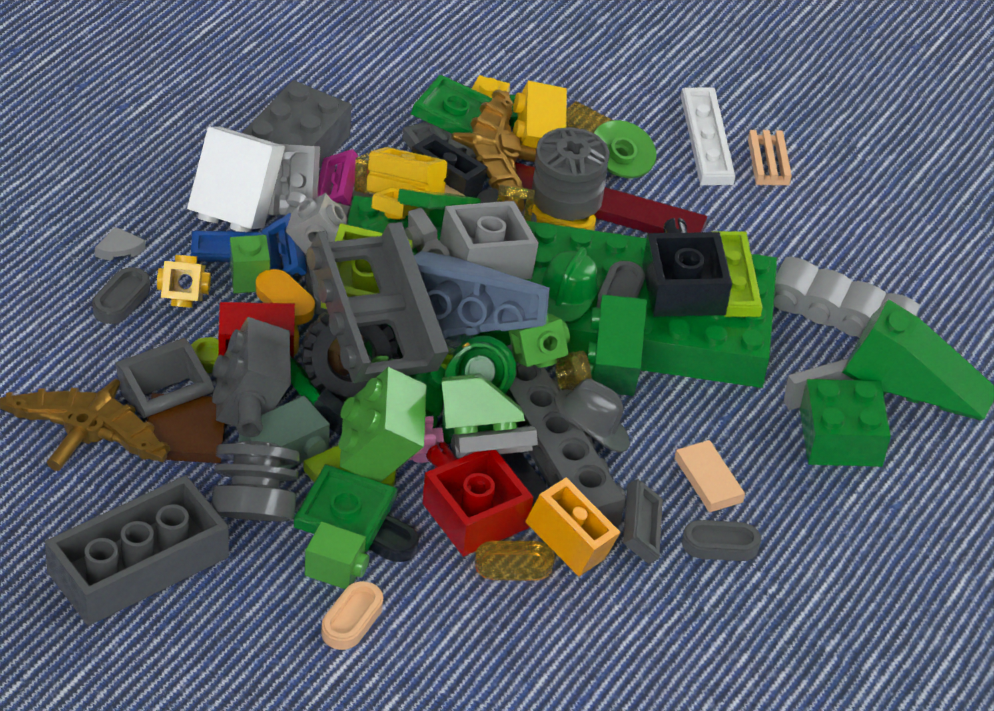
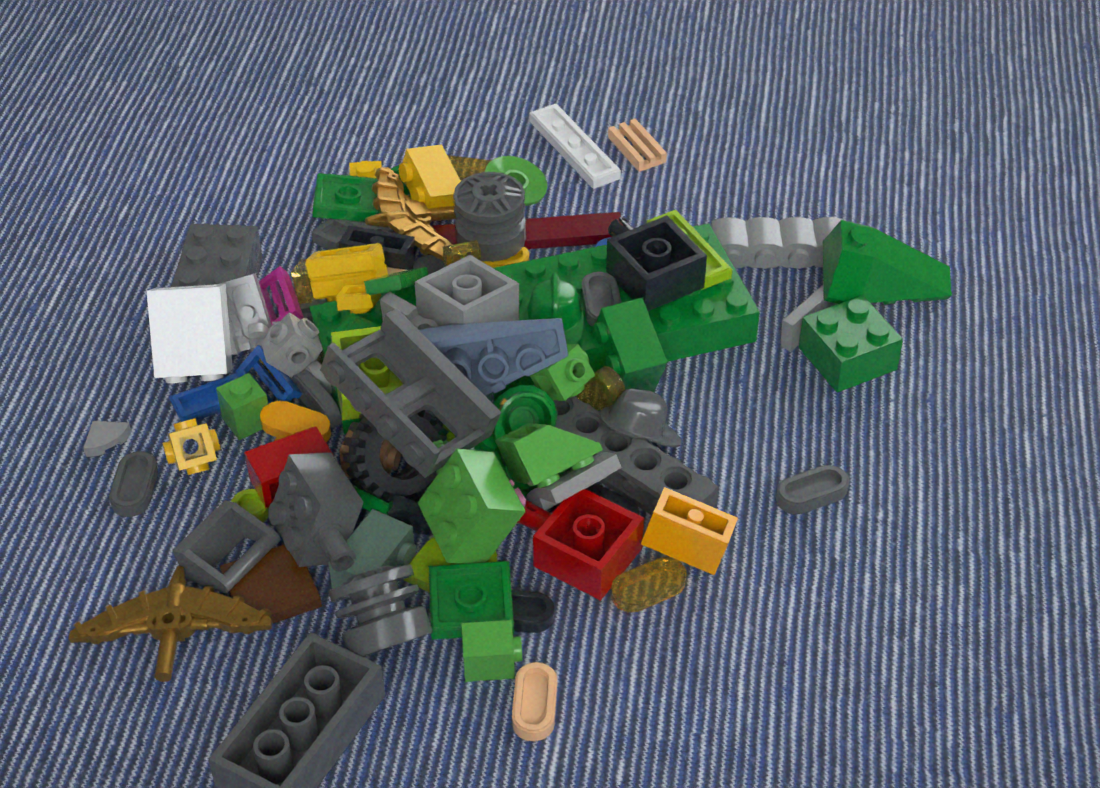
camera: 20 degrees left, 0 degrees up
dark grey tile [623,479,663,564] -> none
light nougat tile [675,440,745,513] -> none

